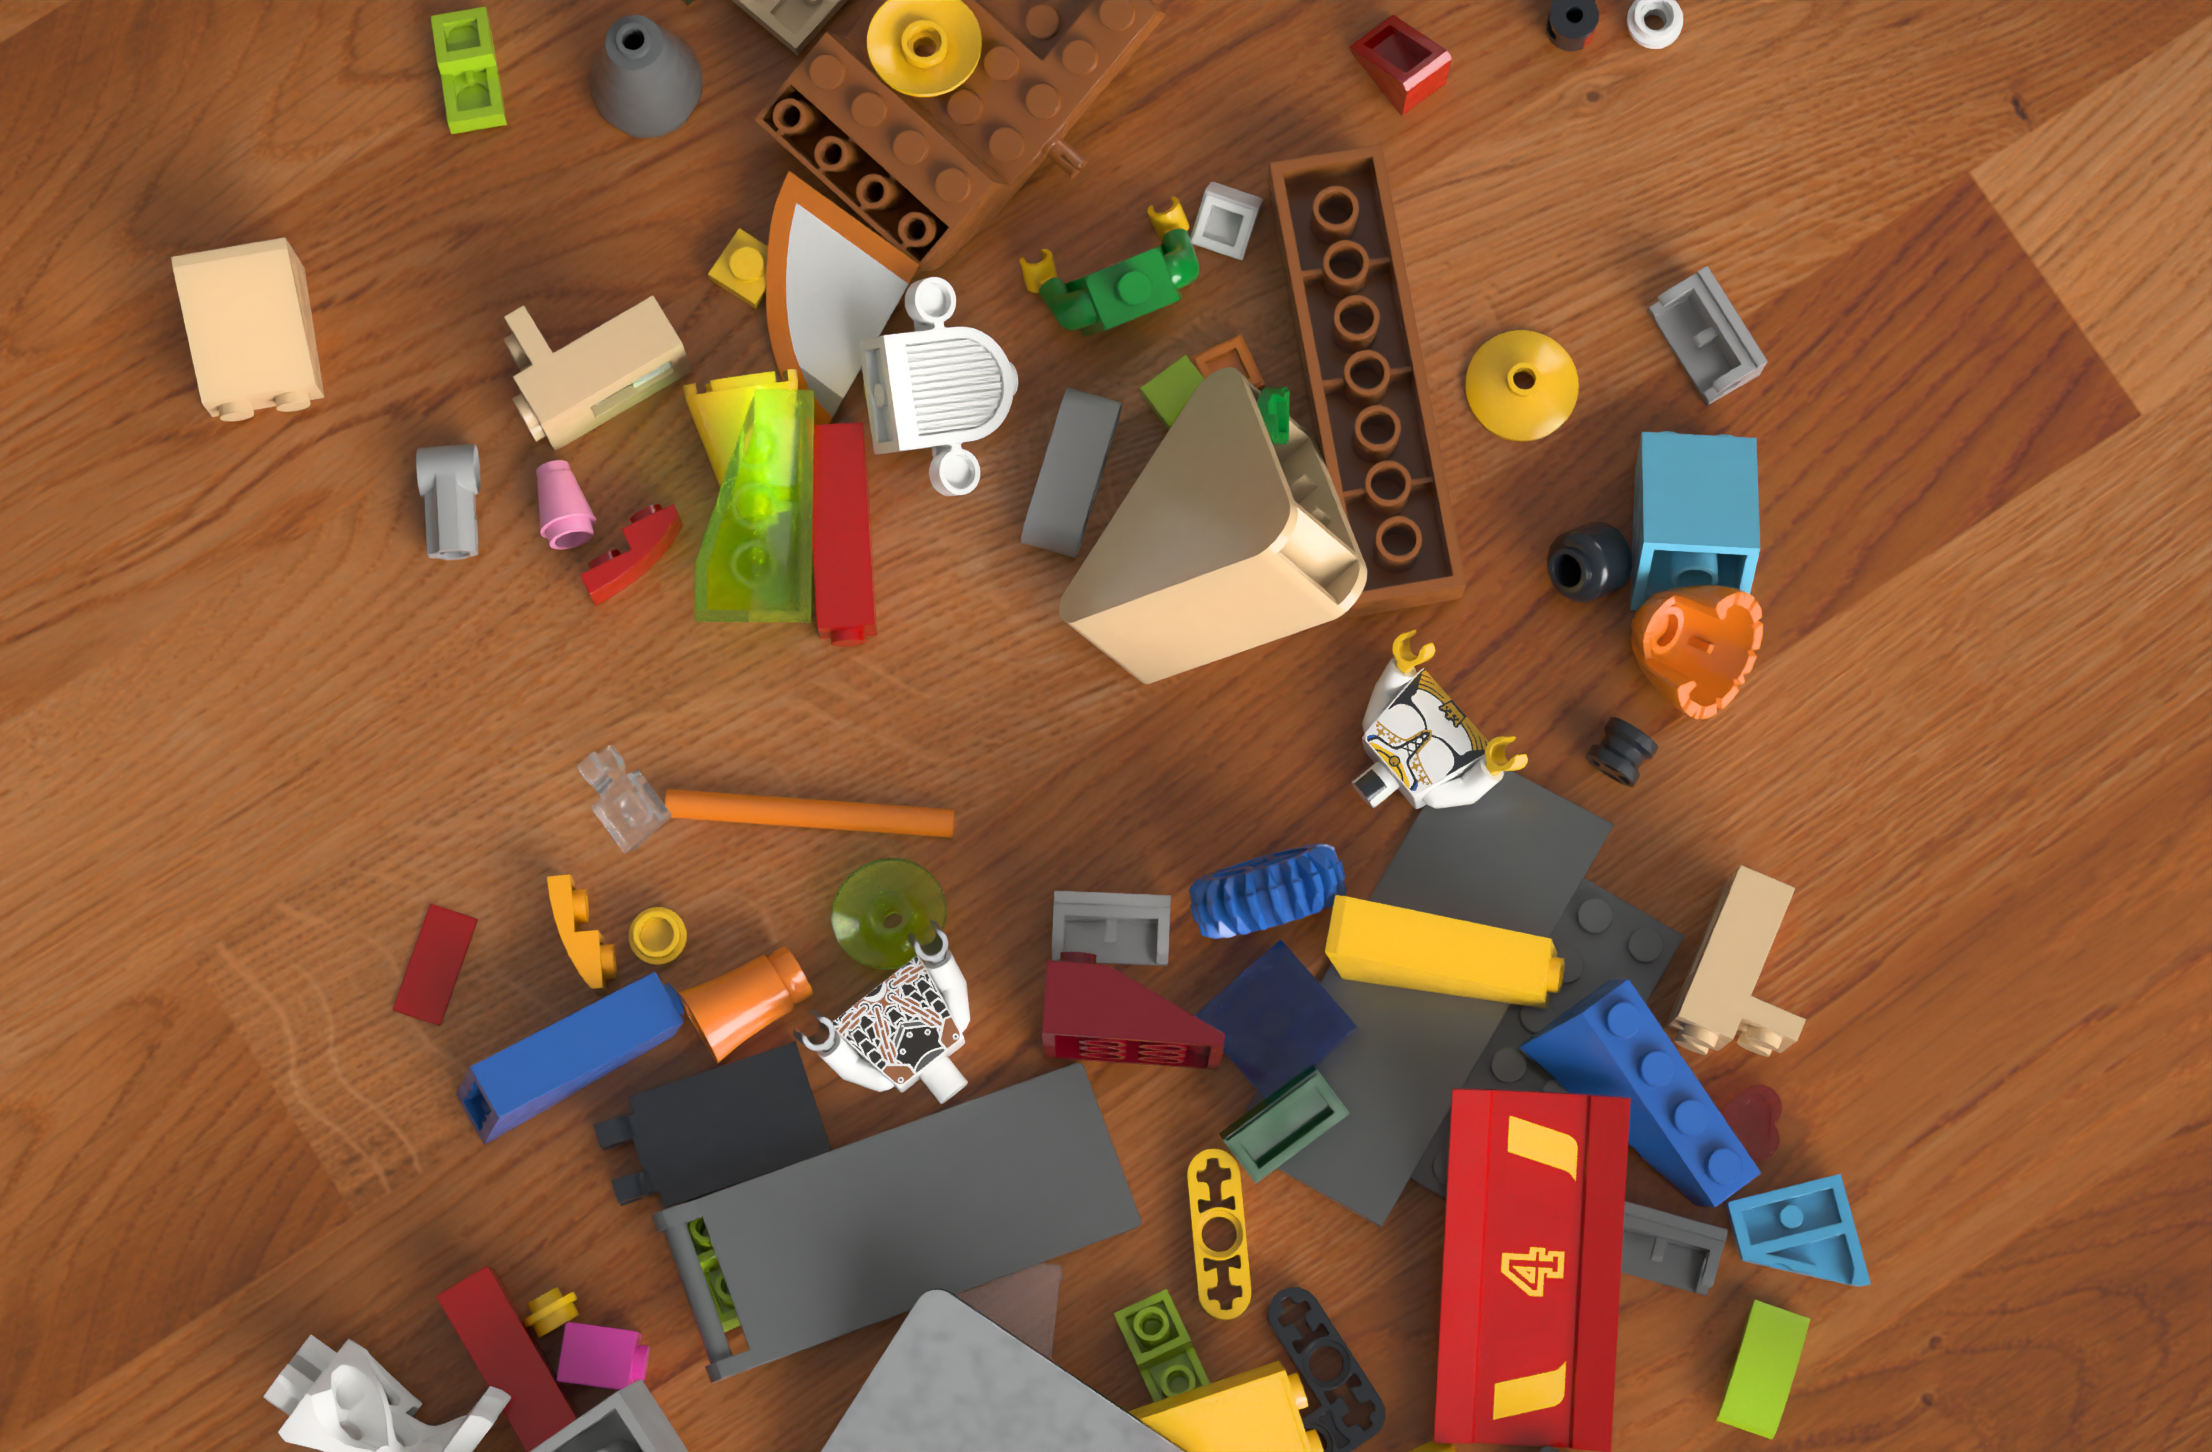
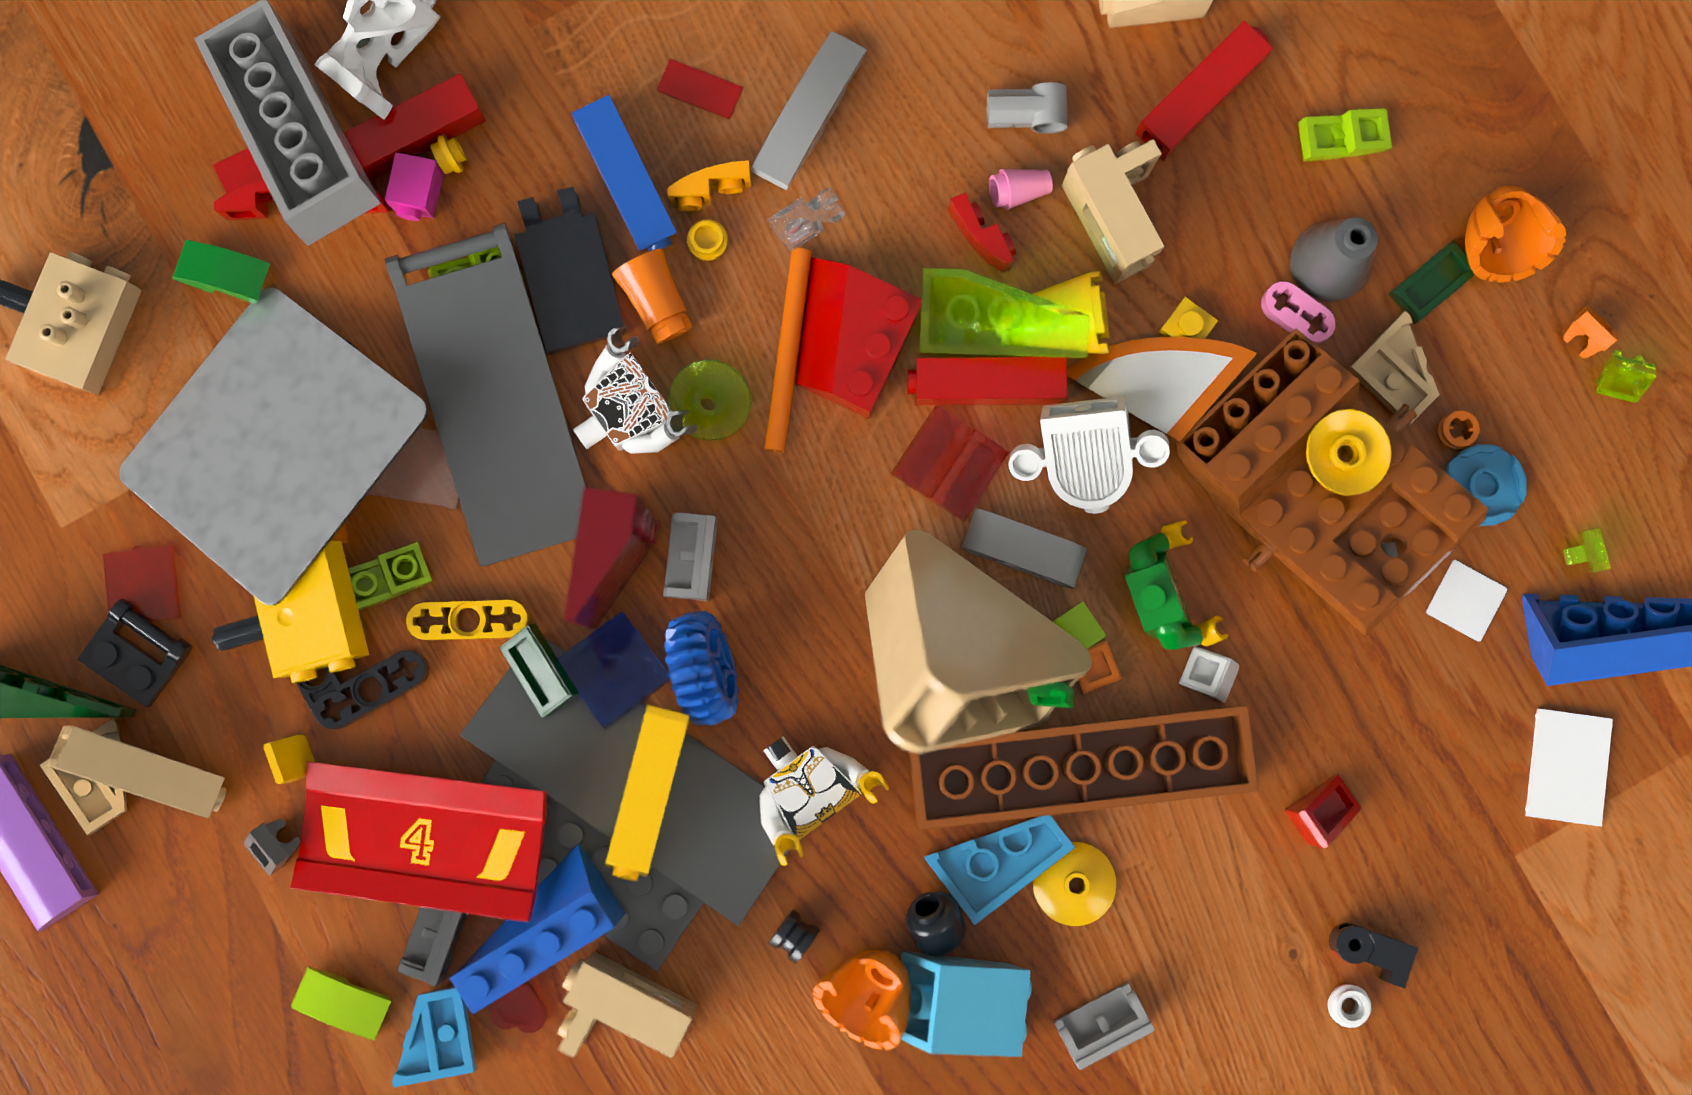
camera: 90 degrees right, 5 degrees up
none -> light grey slope [751,31,867,191]
none -> red wedge [795,257,923,419]
none -> clear red slope [891,406,1009,521]
none -> dark azure wing [924,815,1075,925]
none -> red brick [1135,20,1273,162]
none -> bright pink beam [1261,282,1335,345]

